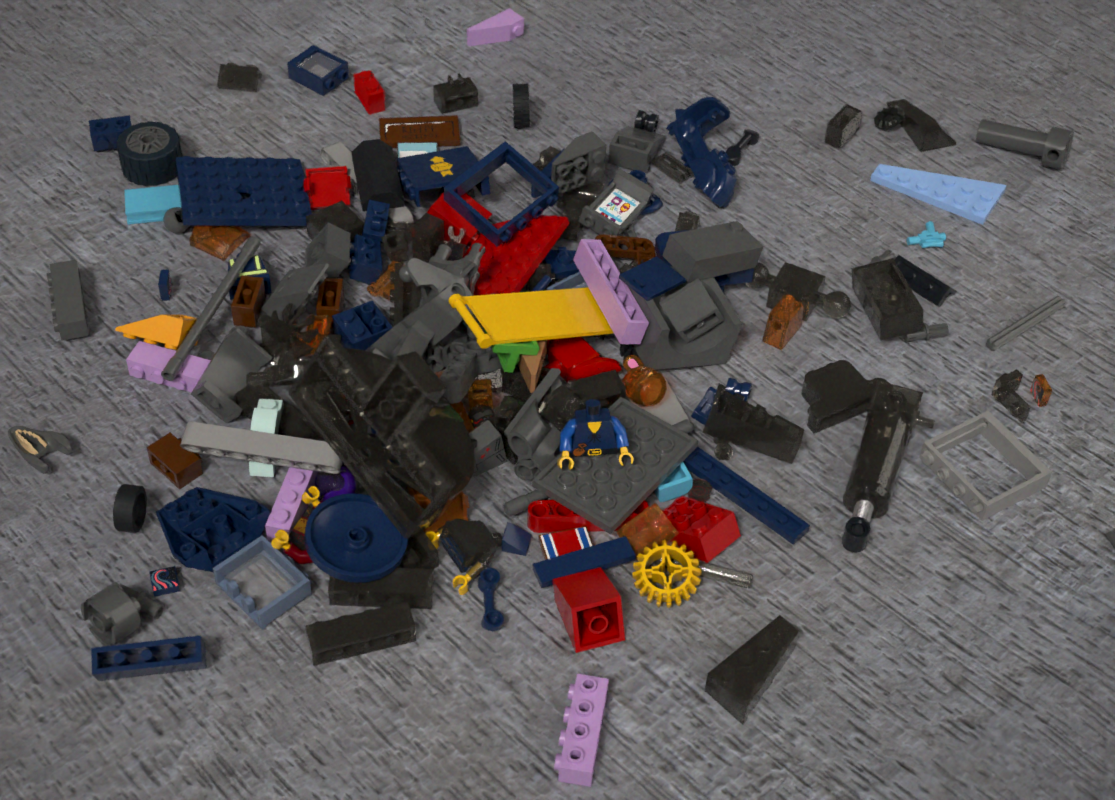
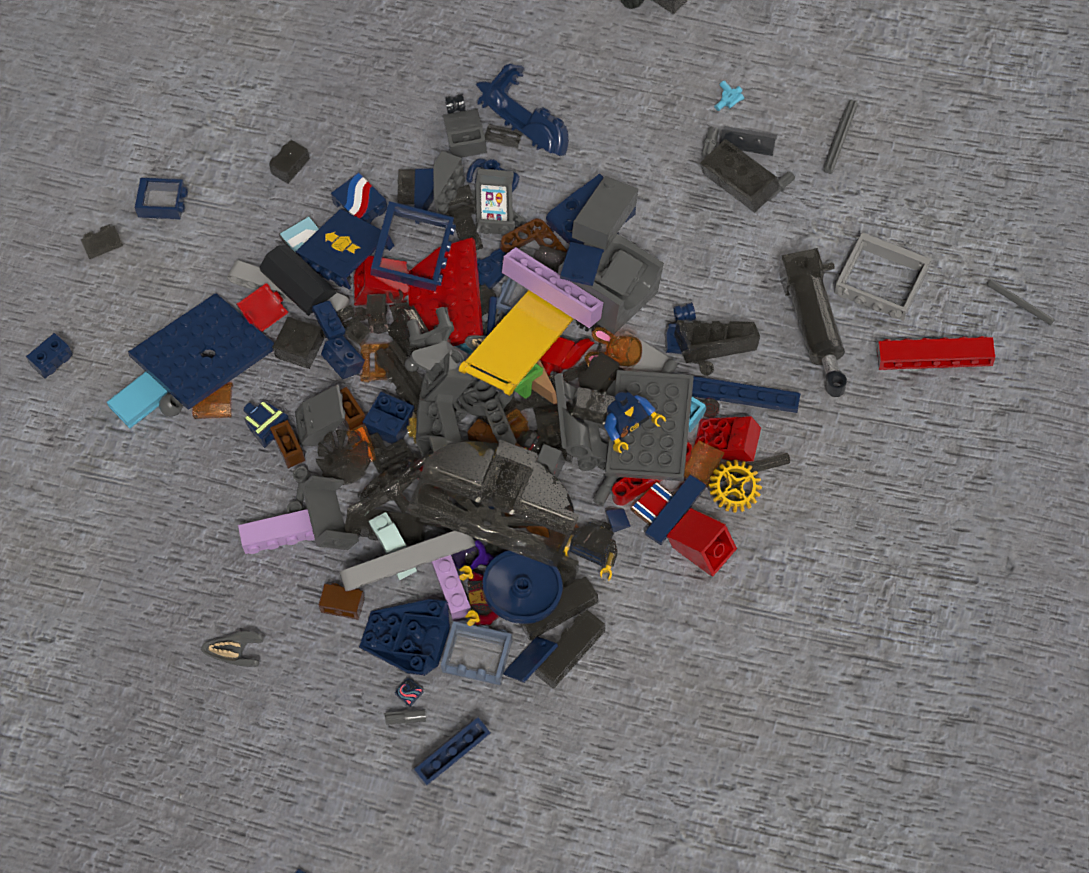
camera: 25 degrees left, 15 degrees up
dark grey brick [47,259,89,340] -> none
dark grey brick [81,582,141,646] -> none
black tyre [113,484,147,533] -> none
light orange slope [115,314,198,350] -> none
black wheel [116,121,182,186] -> none
dark blue tile [158,270,172,301] -> none
dark grey piece [161,236,261,381] -> none
dark grey brick [304,222,352,286] -> none
red brick [353,70,386,115] -> none
reddish brown tile [379,115,460,148] -> none
lavender slope [467,8,524,46] -> none
dark blue bar [478,567,504,631] -> none
black tyre [513,84,530,128] -> none
lavender brick [554,674,609,787] -> none
clear smoke bracket [675,211,700,231] -> none
clear smoke wedge [704,615,799,725] -> none
black bar [726,129,759,166] -> none
clear smoke brick [744,262,851,321] -> none
clear orange torso [762,294,804,350] -> none
clear smoke brick [801,360,893,434] -> none
clear smoke brick [824,104,863,149] -> none
light blue wing [870,164,1007,225] -> none
clear smoke bracket [991,369,1031,423] -> none
clear orange tile [1030,374,1052,407] -> none
none -> panel [331,173,387,224]
none -> dark blue container [503,636,558,683]
none -> red brick [877,336,996,370]

